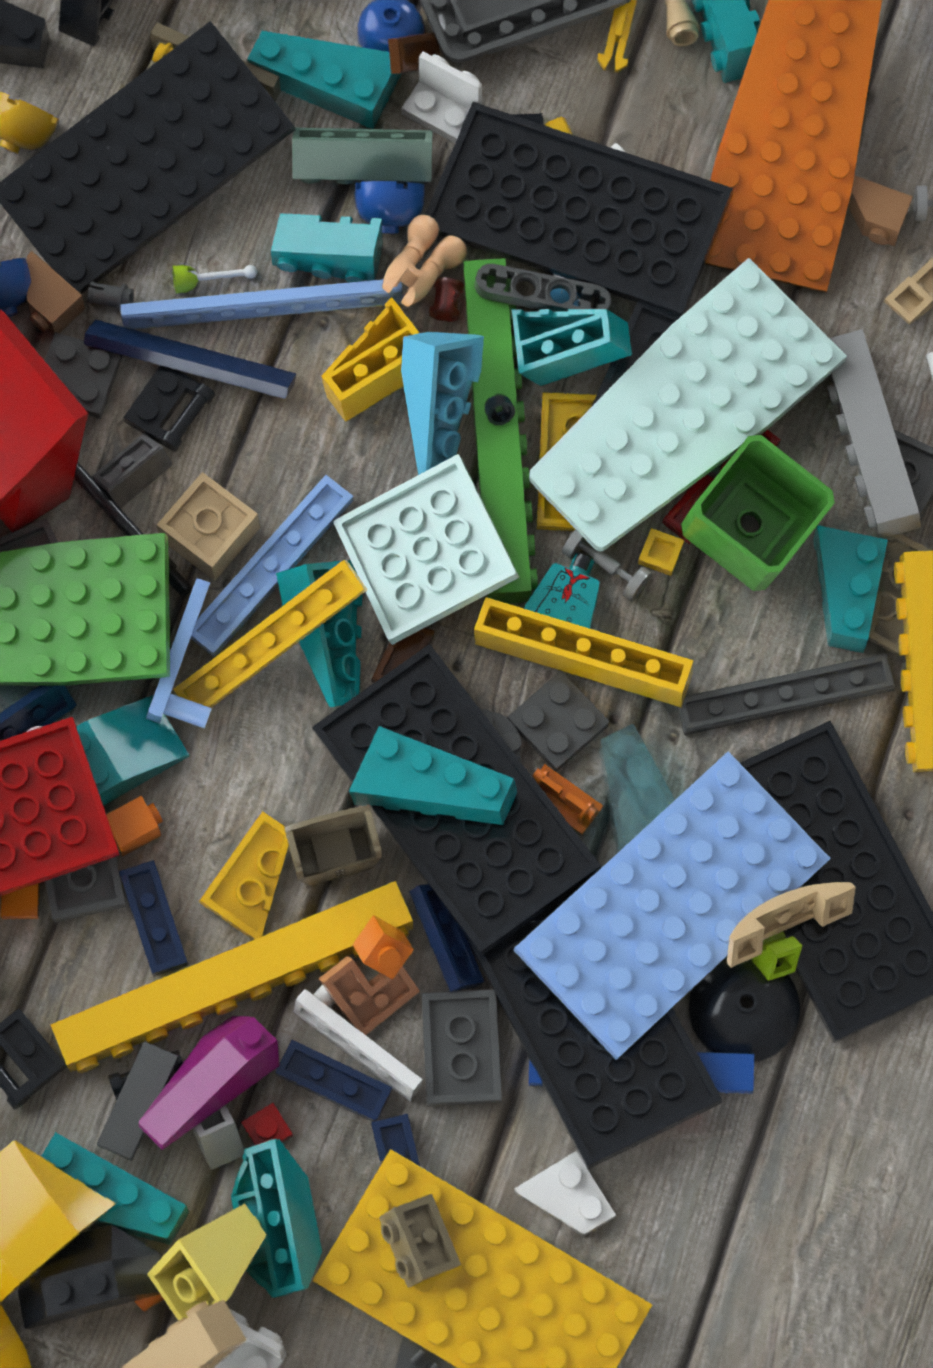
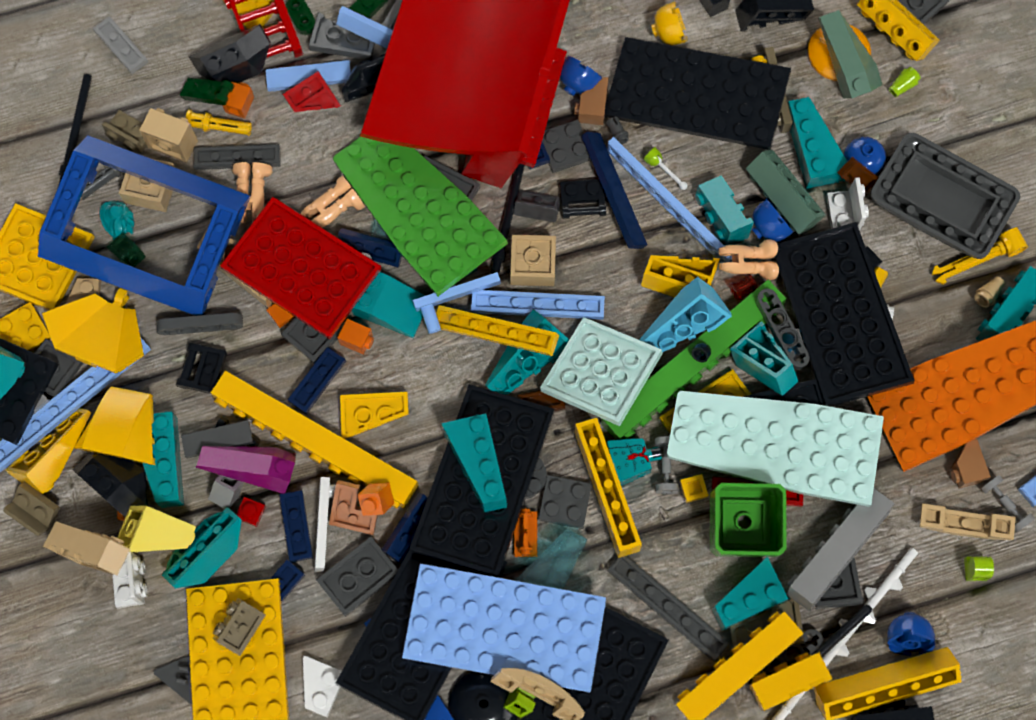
camera: 55 degrees right, 0 degrees up
dark tan piece [284,805,382,885] -> none

